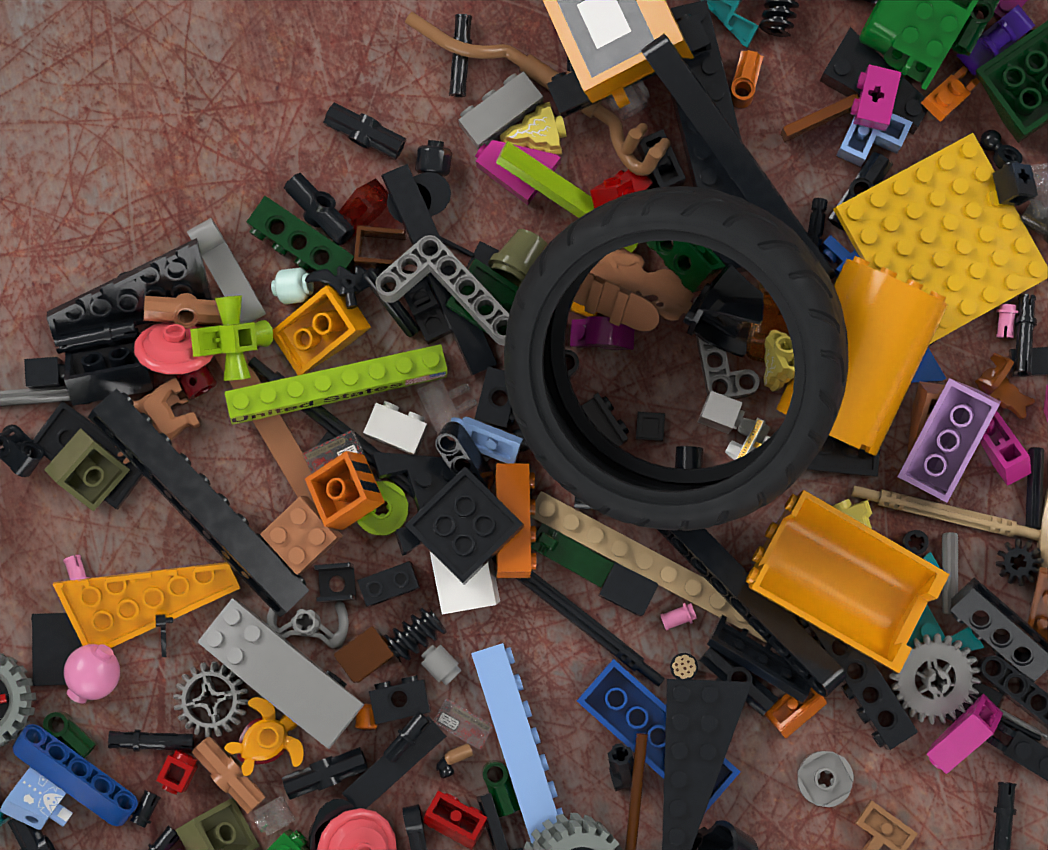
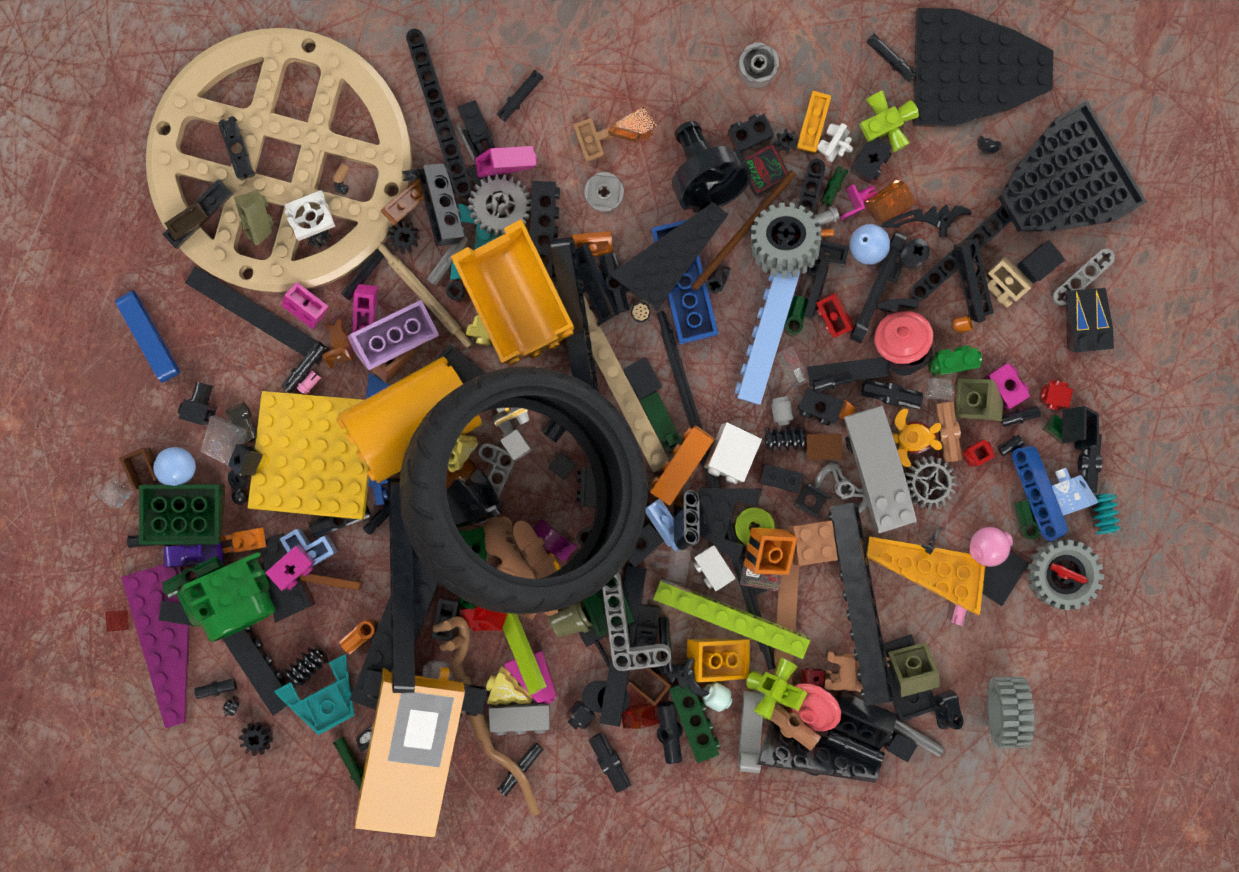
camera: 150 degrees left, 5 degrees up
black pin [108,729,194,752] -> none
black plate [405,467,524,585] -> none
medium nougat arm [436,743,473,779] -> none
bright pink pin [660,603,697,631] -> none

